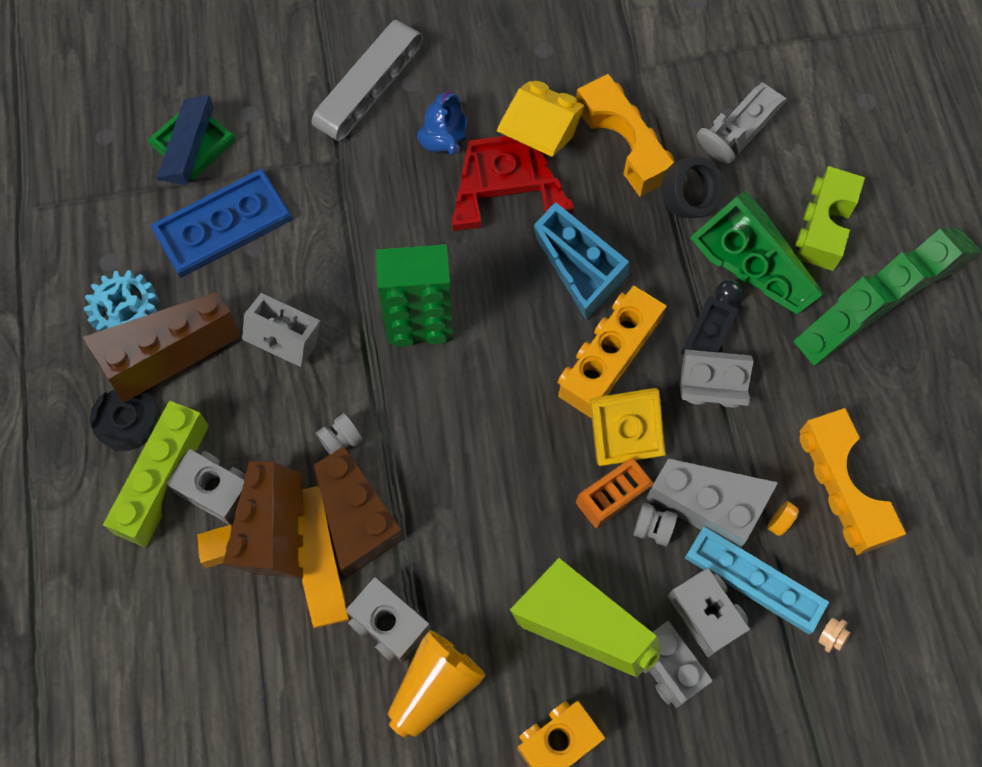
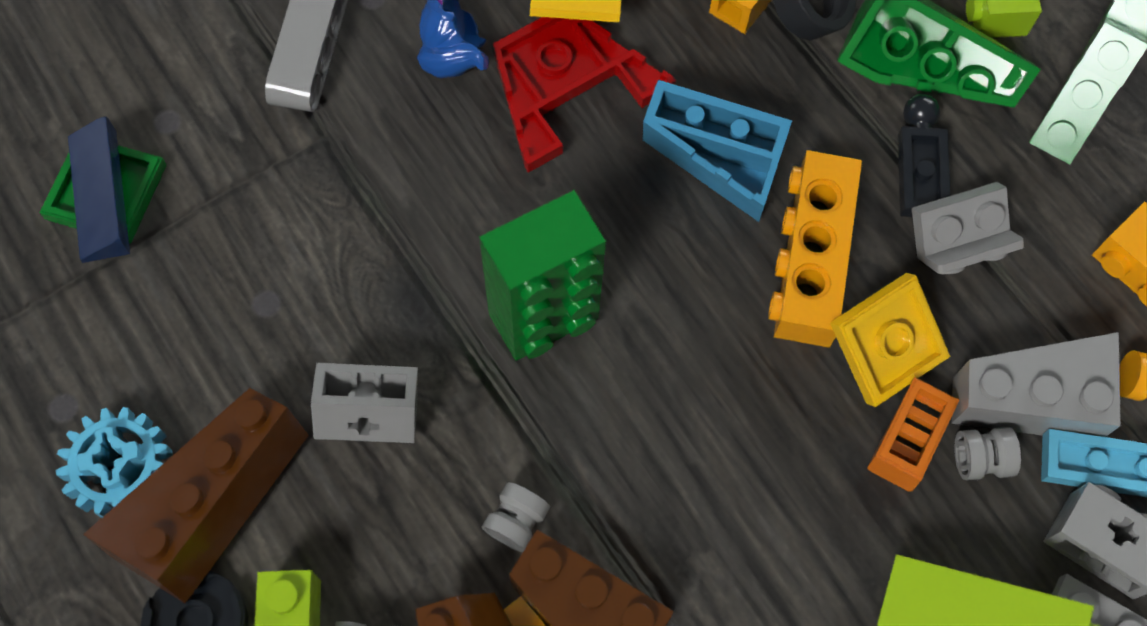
camera: 25 degrees left, 0 degrees up
blue tile [150,168,293,278] -> none

